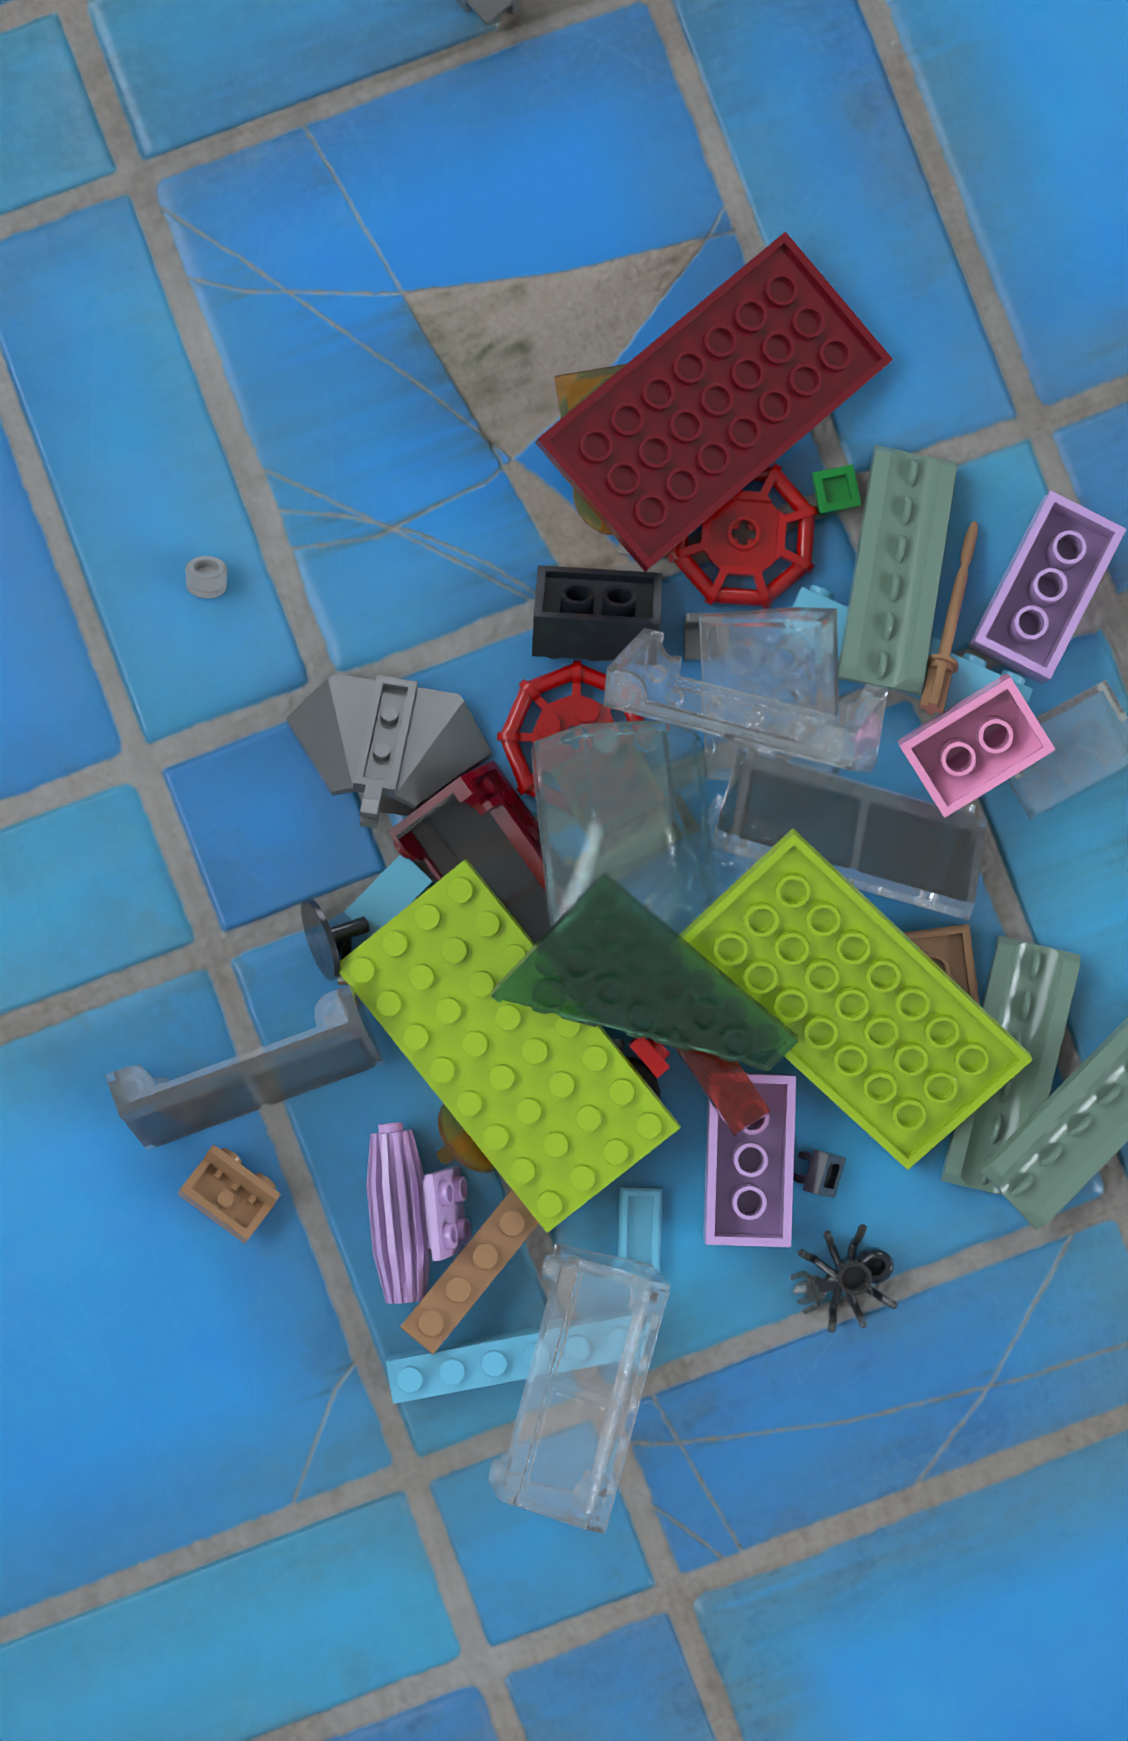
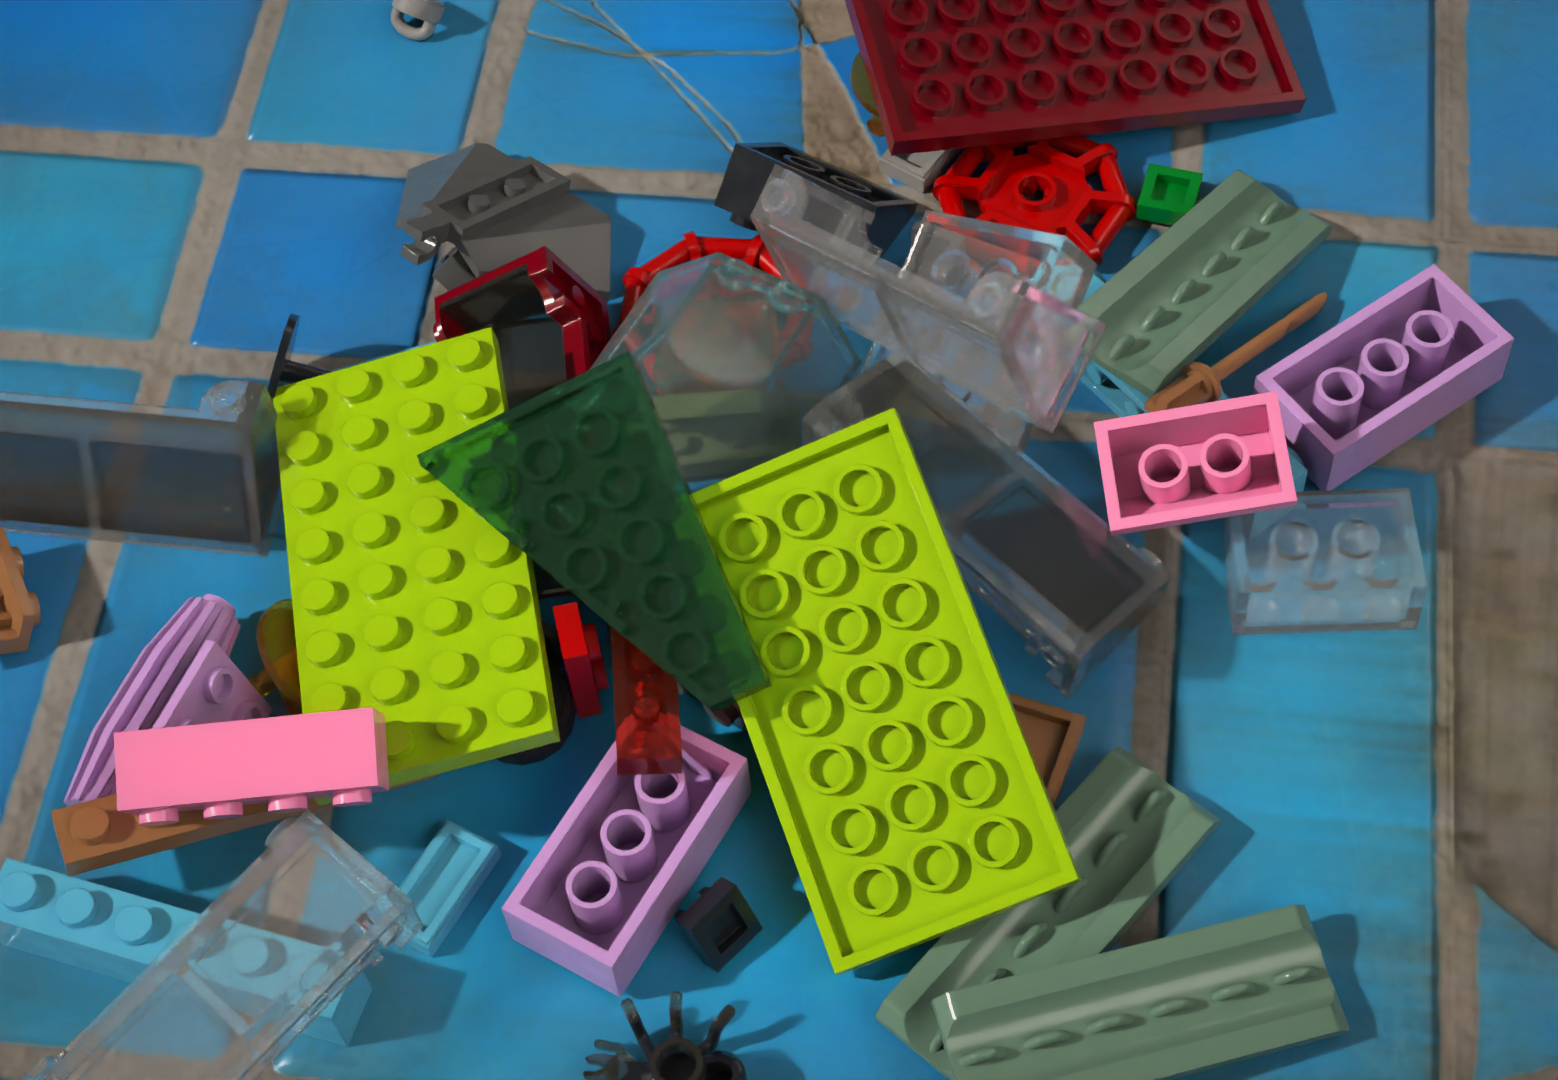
camera: 30 degrees right, 30 degrees down
none -> bright pink brick [114,707,390,826]

